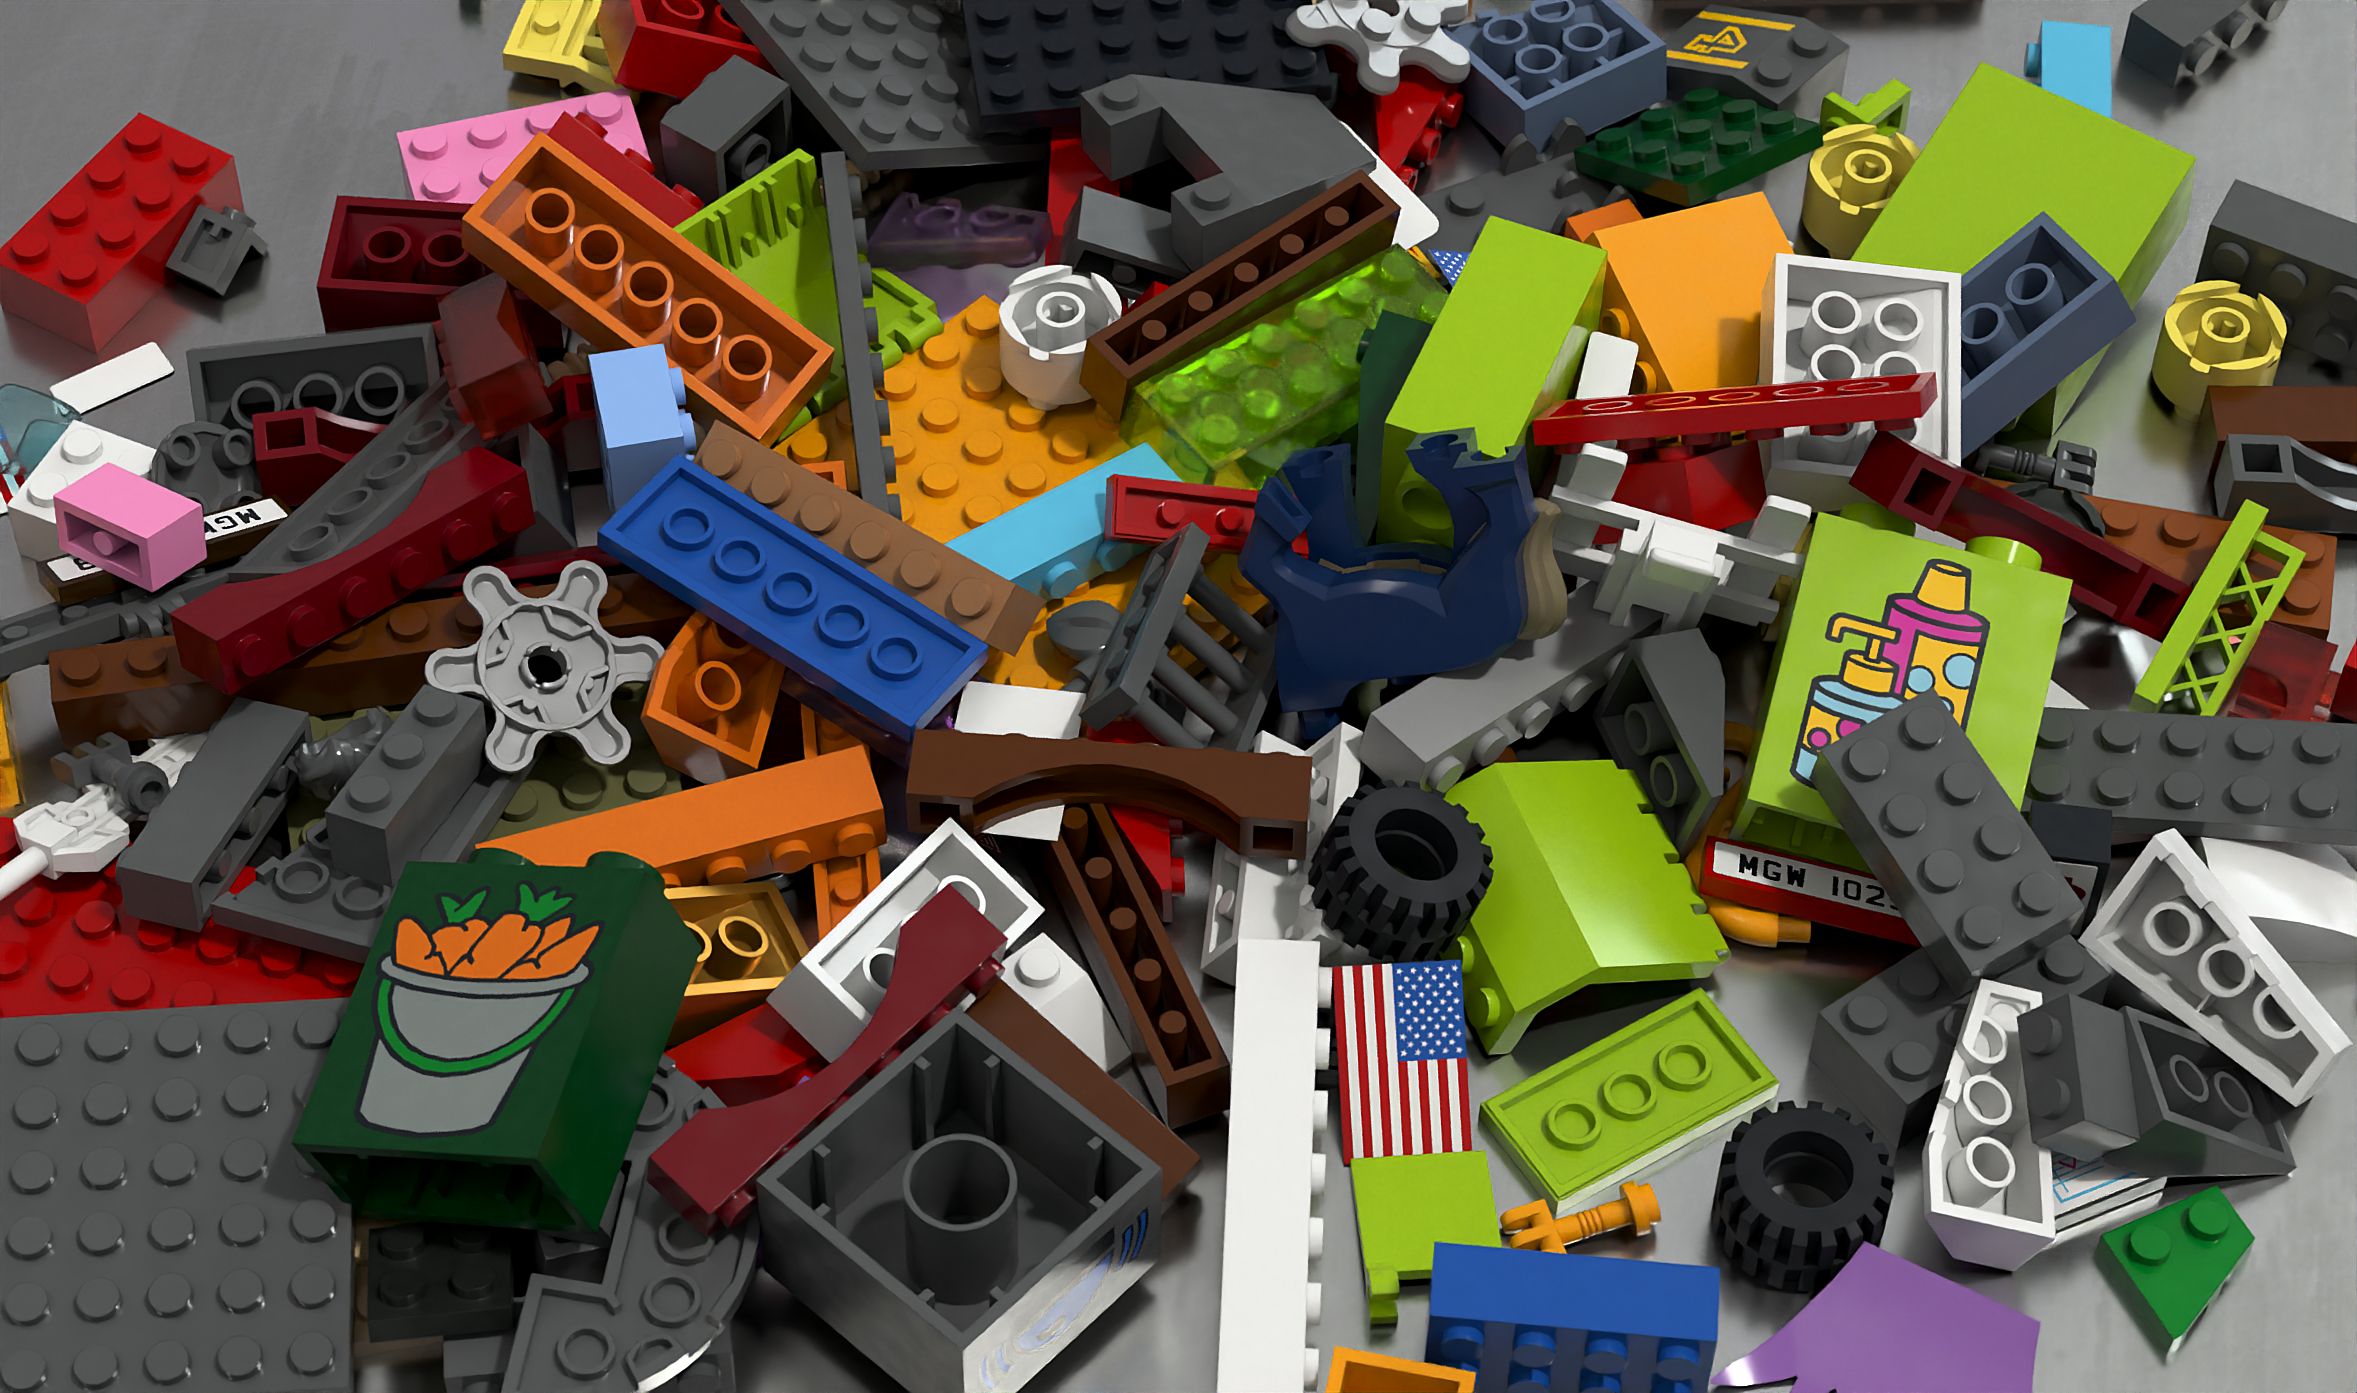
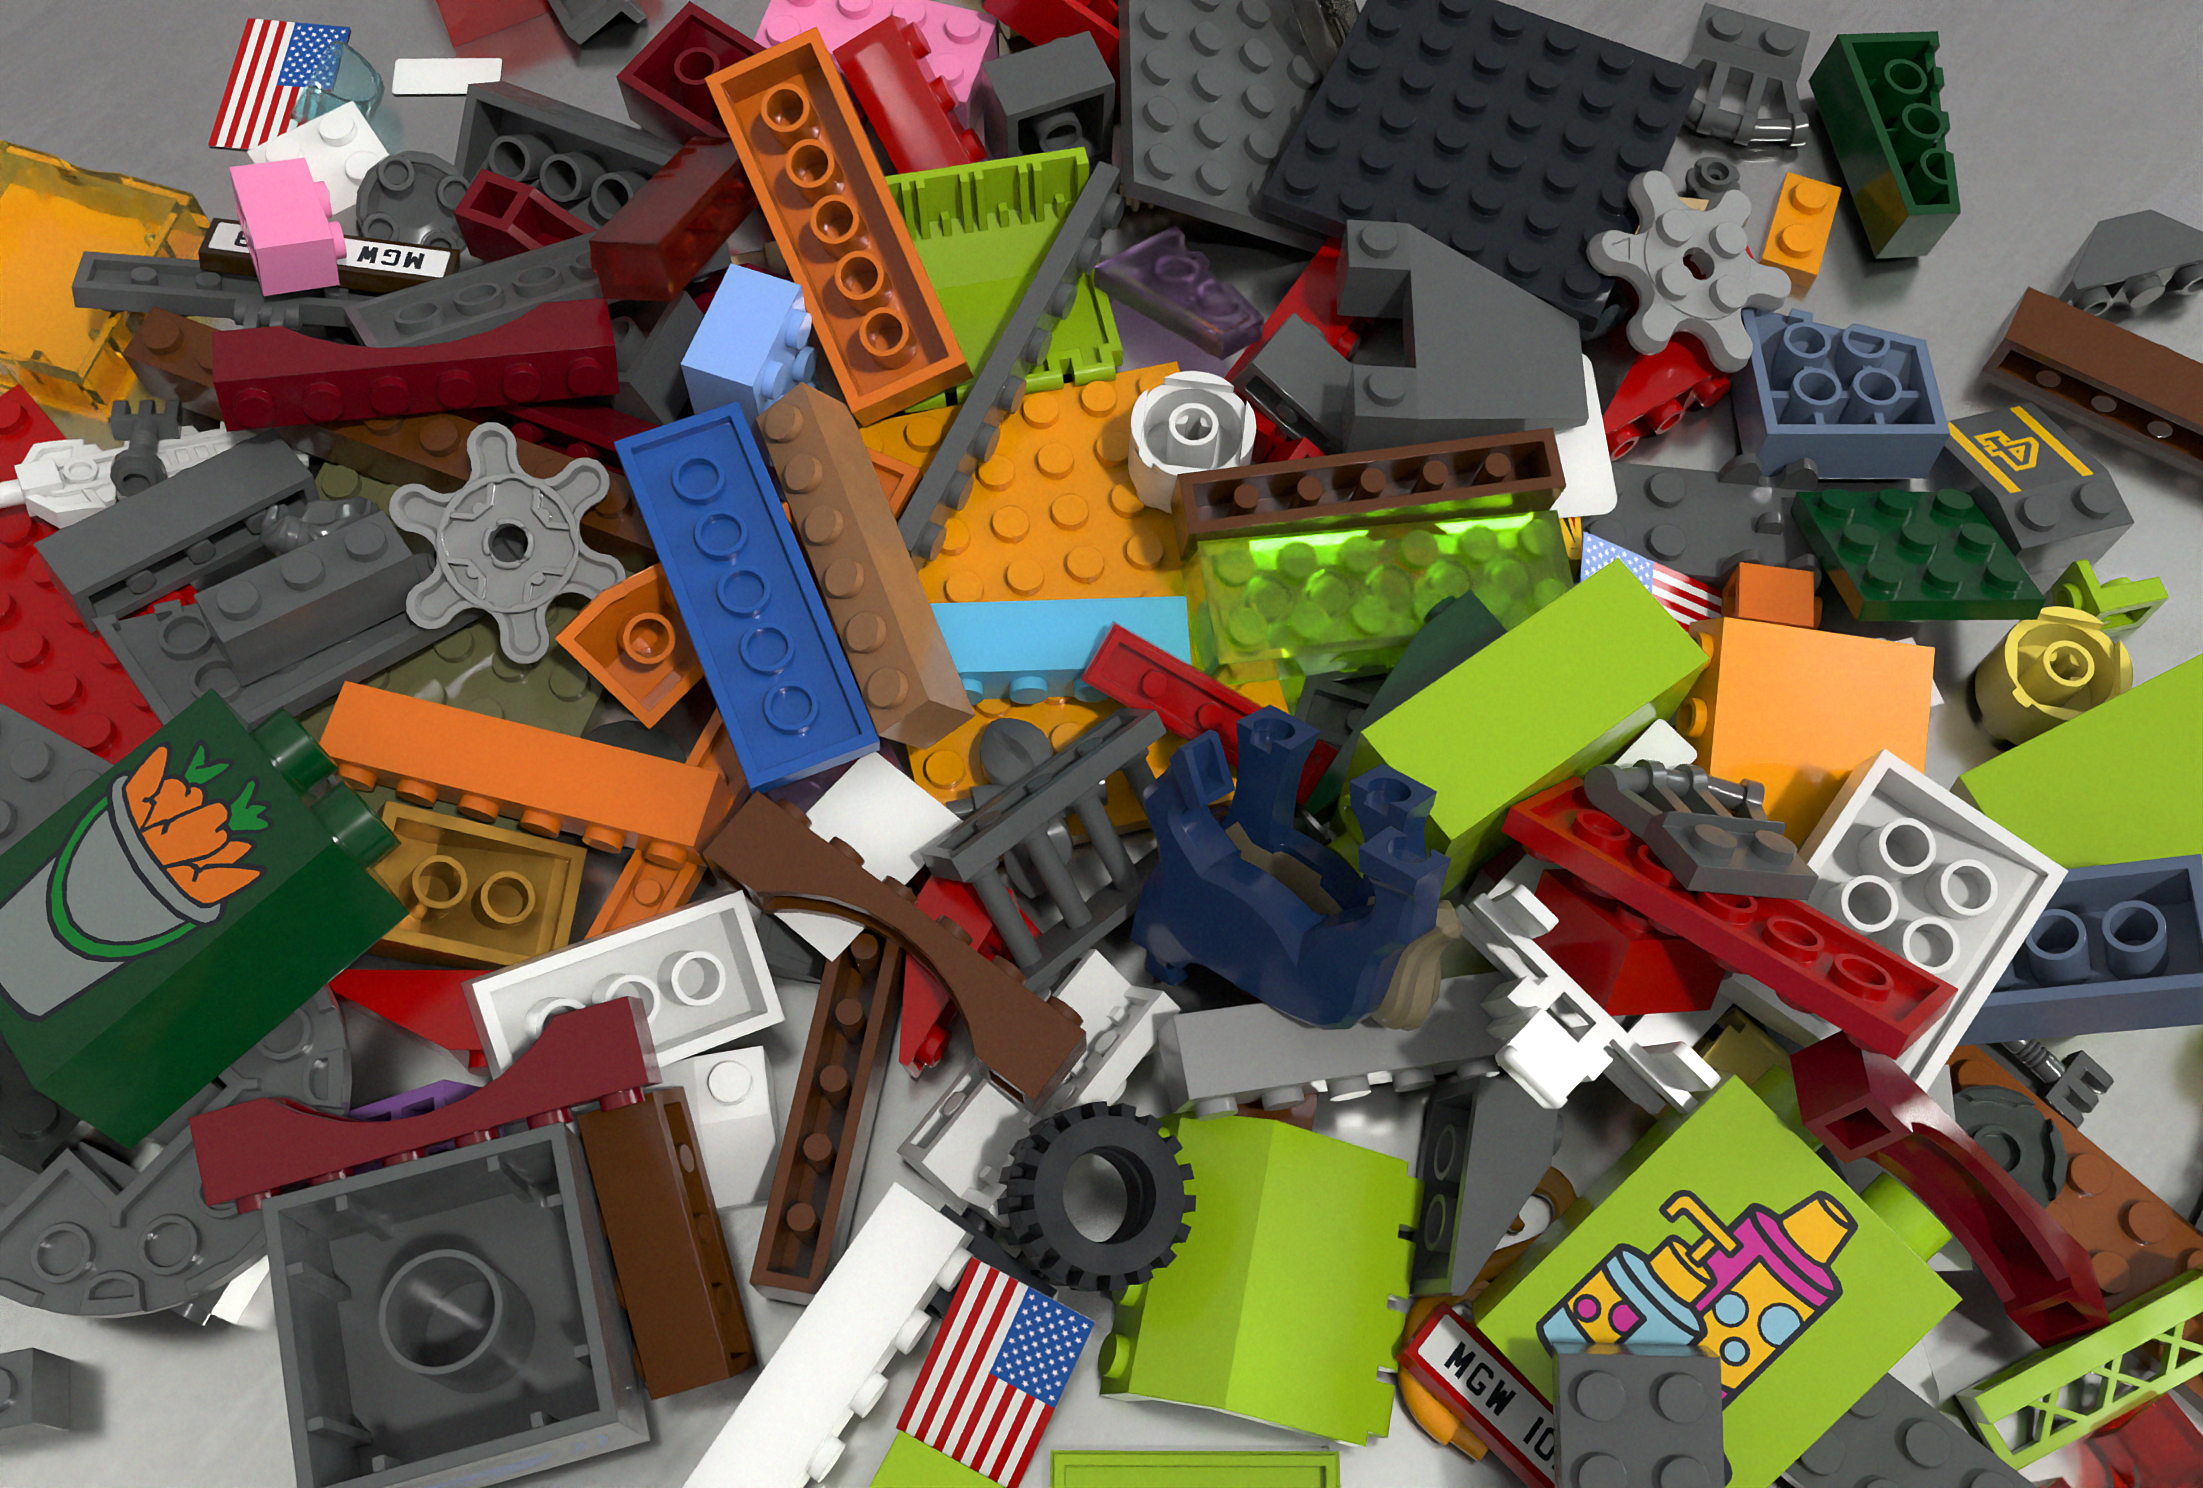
camera: 30 degrees right, 15 degrees up
none -> dark grey plate [1584,759,1819,901]

